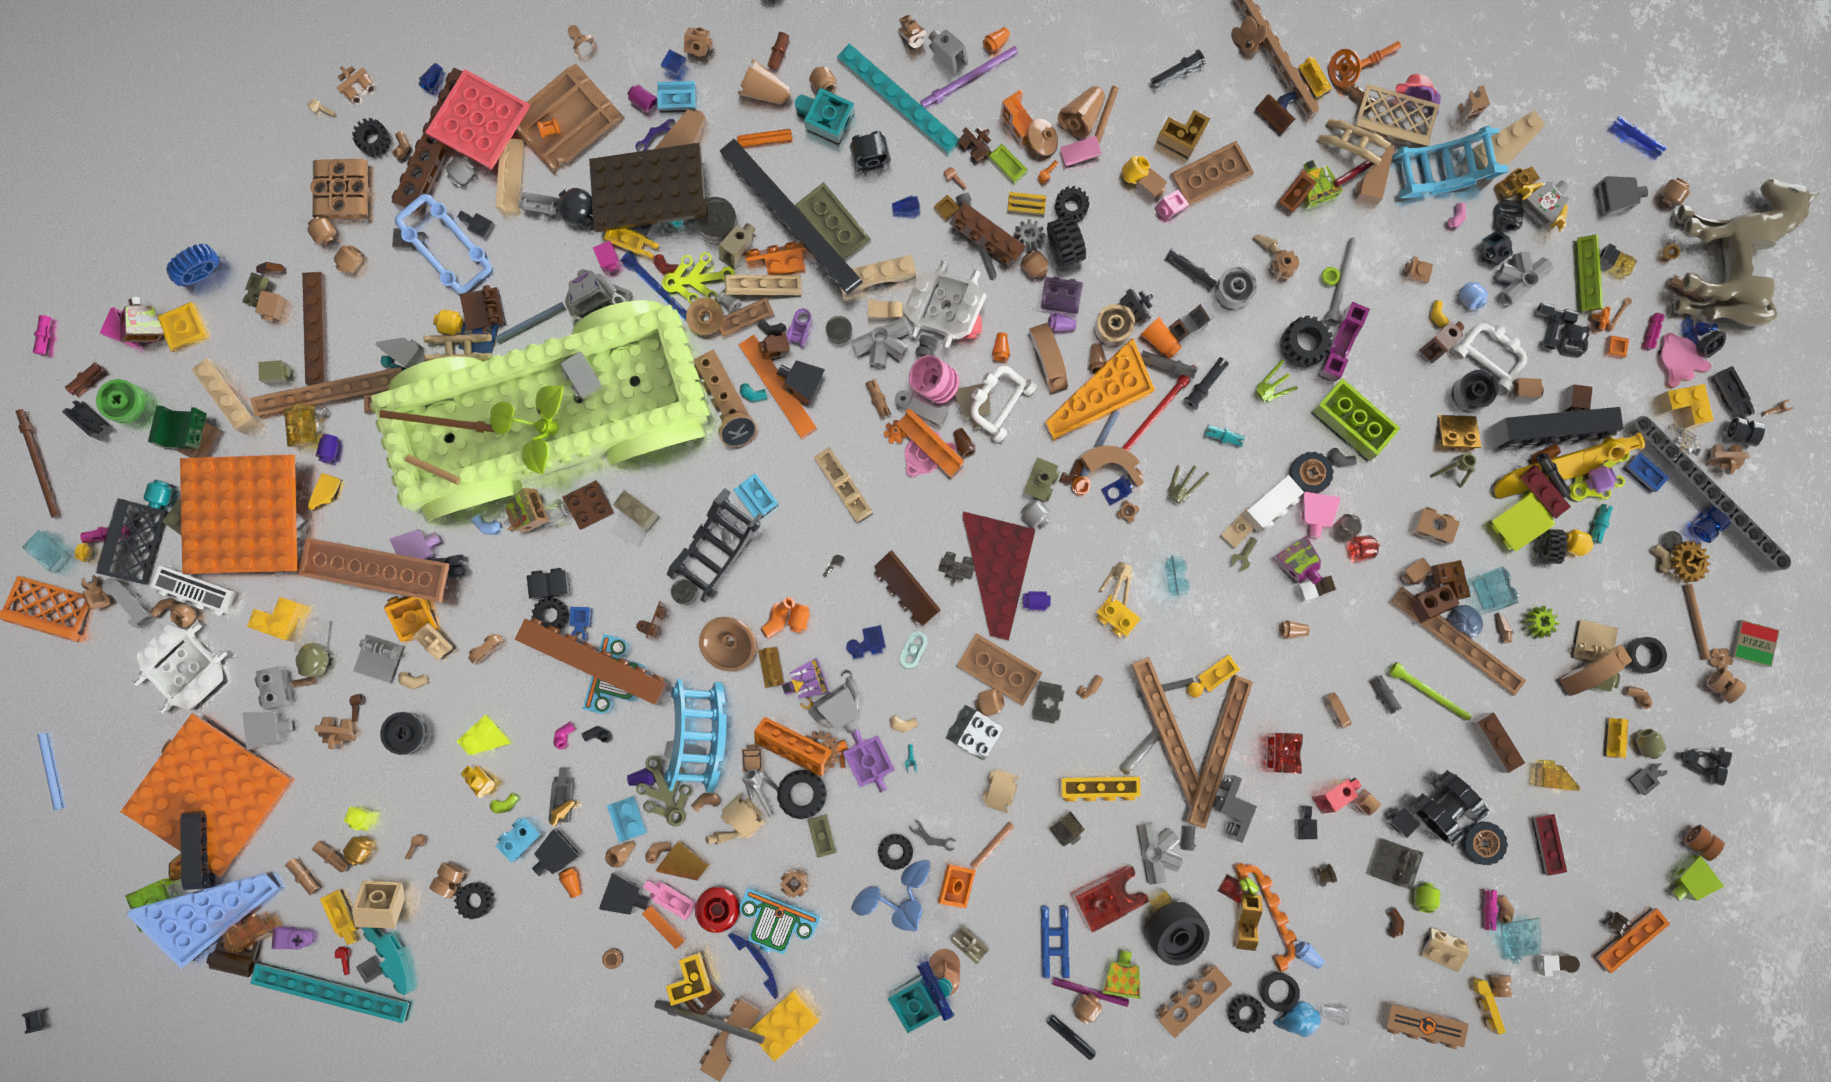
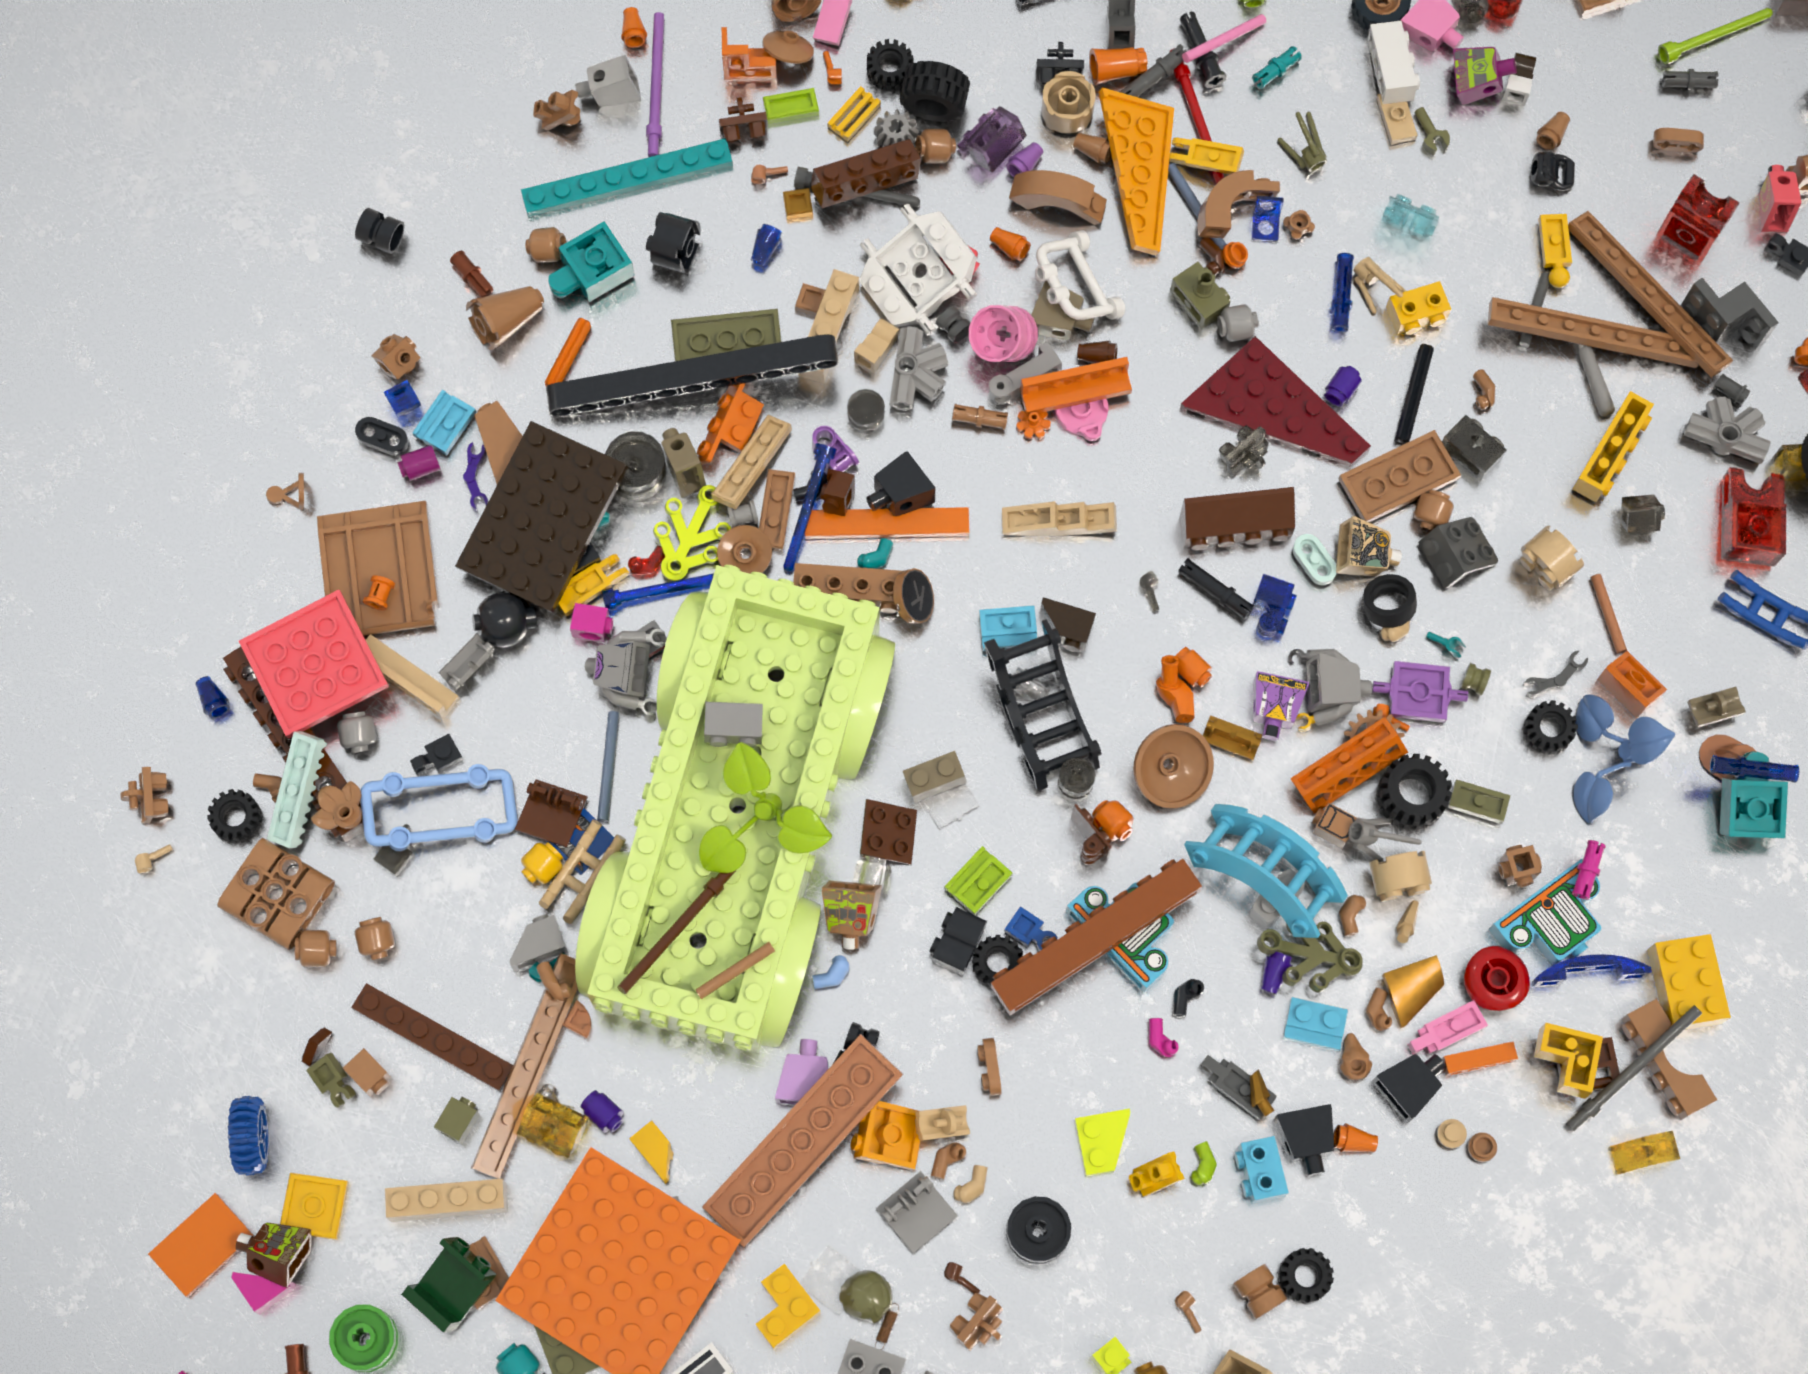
camera: 55 degrees left, 10 degrees down
none -> orange tile [148,1193,254,1298]
none -> light aqua gear [267,731,327,848]
none -> medium nougat plate [311,781,362,830]
none -> black plate [355,417,409,456]
none -> medium nougat arm [536,962,572,1001]
none -> clear blue piece [783,443,837,572]
none -> medium nougat tile [795,283,826,316]
none -> medium nougat arm [931,1142,967,1180]
none -> lime plate [944,846,1013,915]
none -> dark brown slope [1040,597,1096,652]
none -> orange head [1092,800,1134,842]
none -> yellow hinge [1169,137,1244,174]
none -> black pin [1178,558,1255,620]
none -> bright pink bar [1182,14,1266,63]
none -> clear blue pin [1331,253,1354,333]
none -> torso [1336,516,1402,576]
none -> black tyre [1363,574,1417,628]
none -> black axle [1395,344,1434,444]
none -> tan plate [1437,1119,1467,1149]
none -> olive wheel [1460,662,1491,696]
none -> black piece [1531,152,1575,191]
none -> dark pink pin [1572,840,1606,900]
none -> clear yellow slope [1609,1131,1680,1176]

